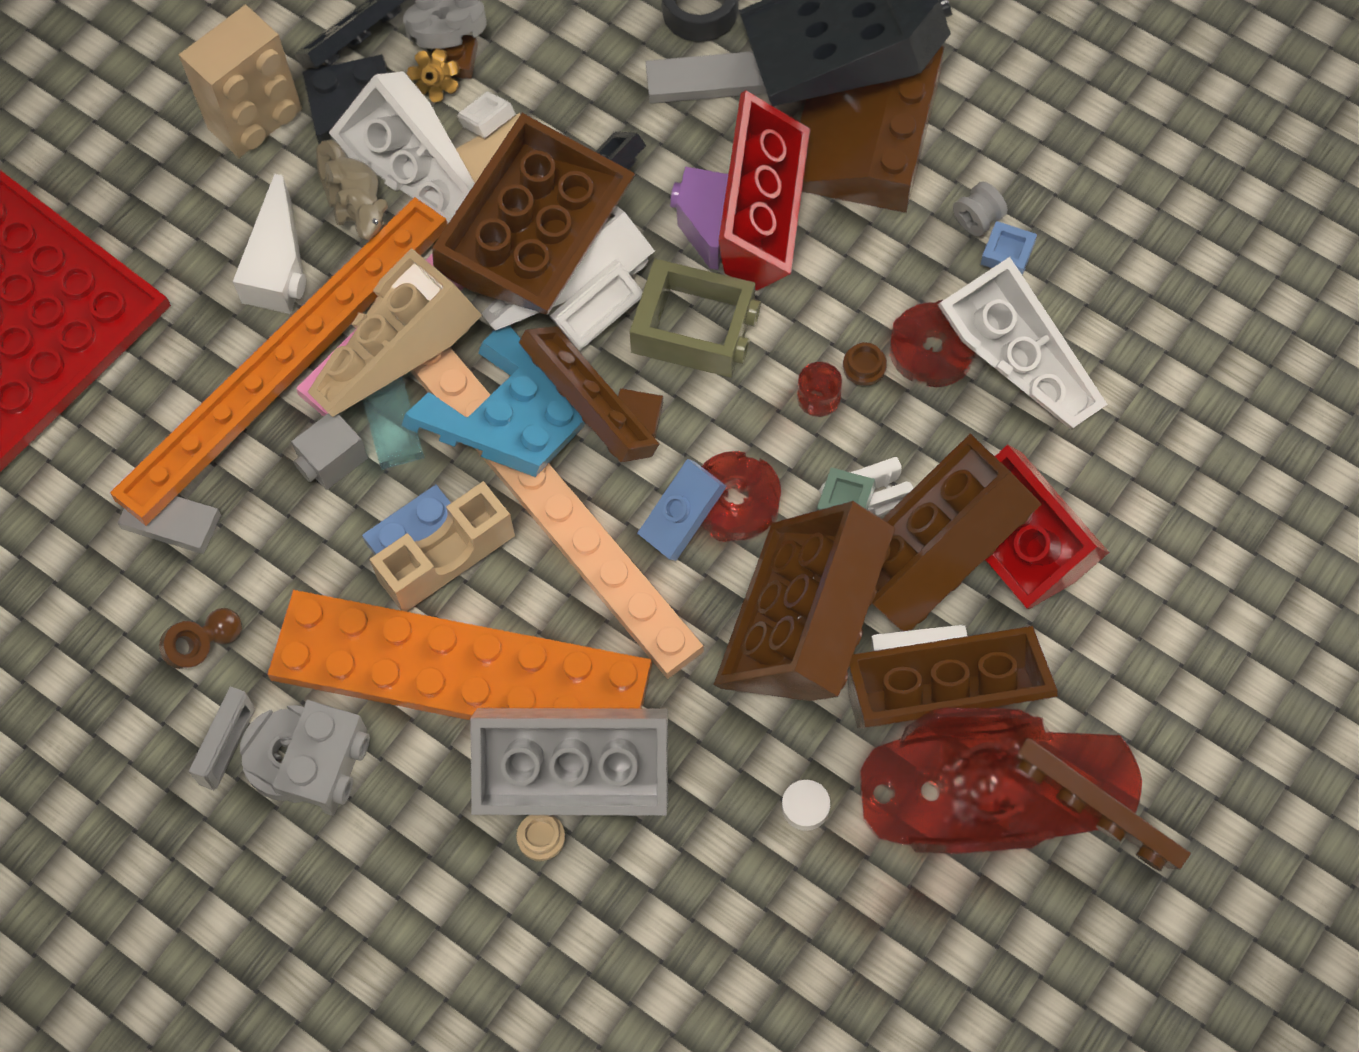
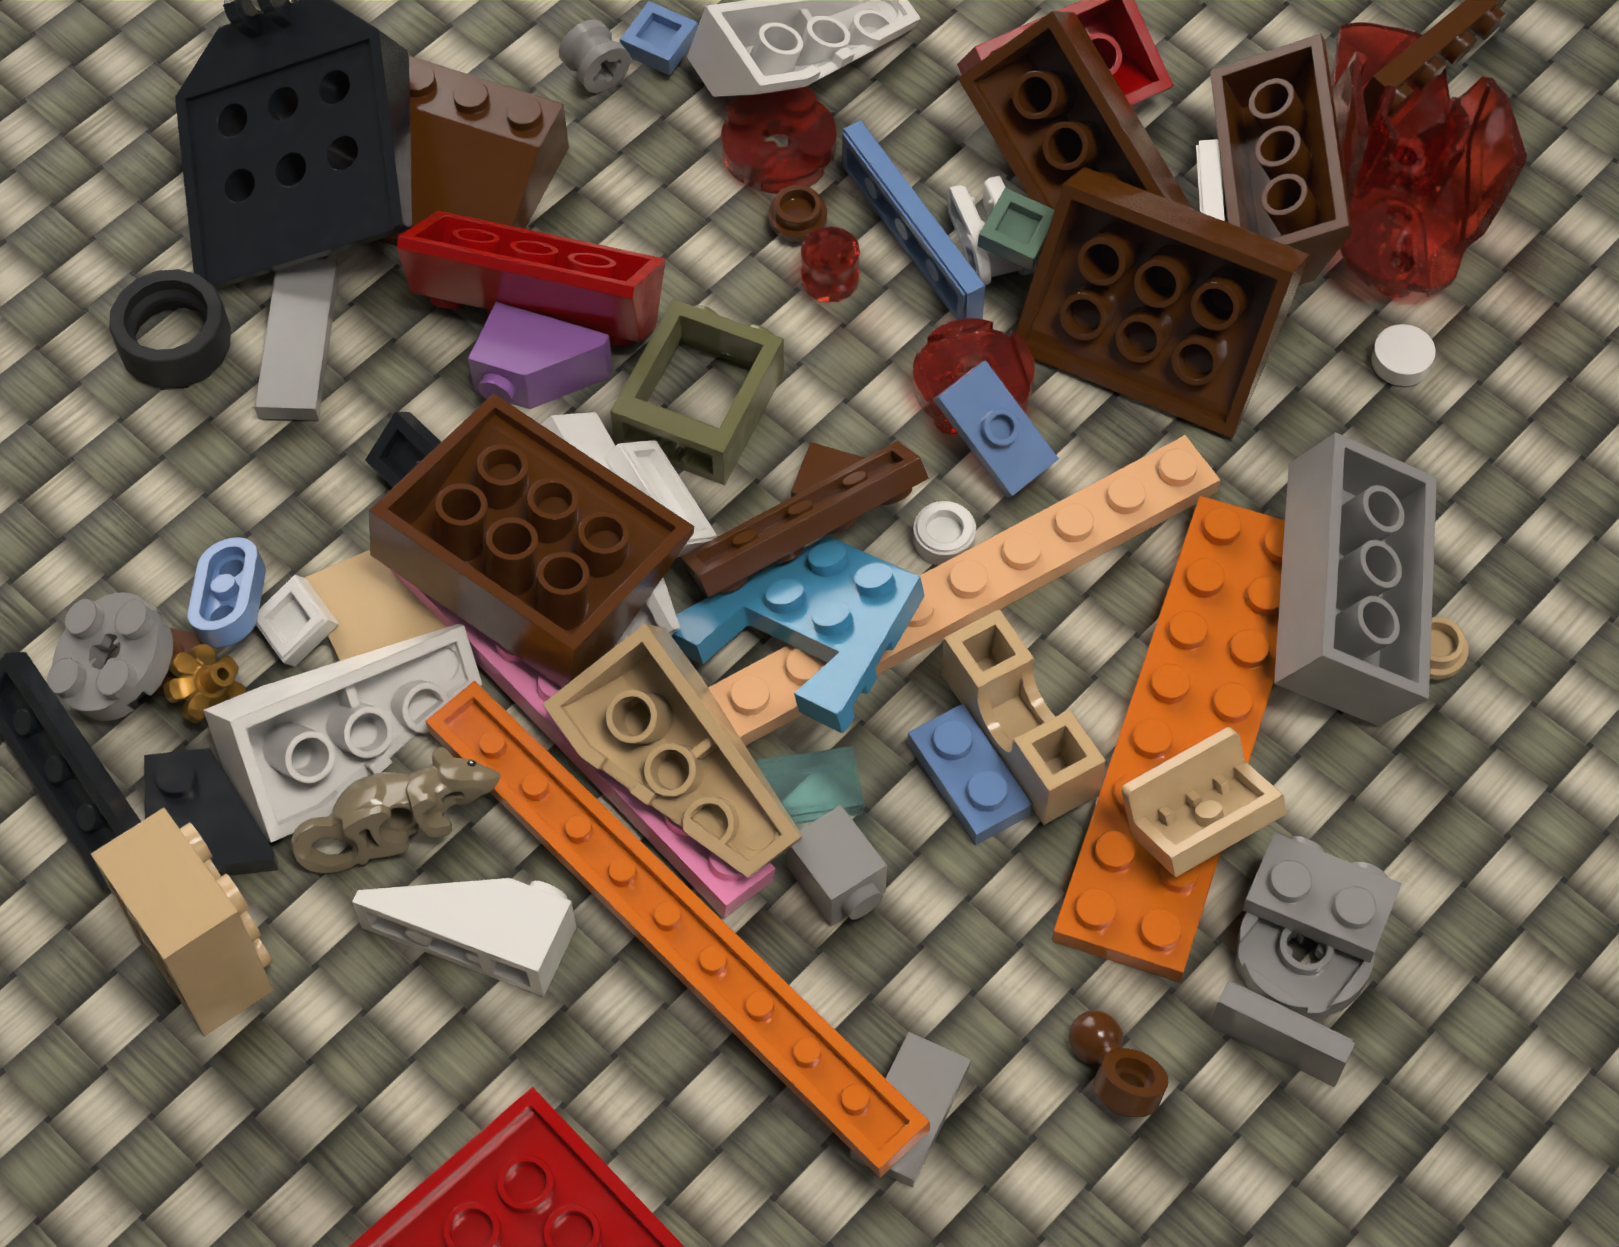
camera: 85 degrees left, 5 degrees down
none -> medium blue plate [187,537,266,647]
none -> medium blue tile [842,120,986,329]
none -> white tile [913,501,976,565]
none -> tan bracket [1121,727,1287,877]

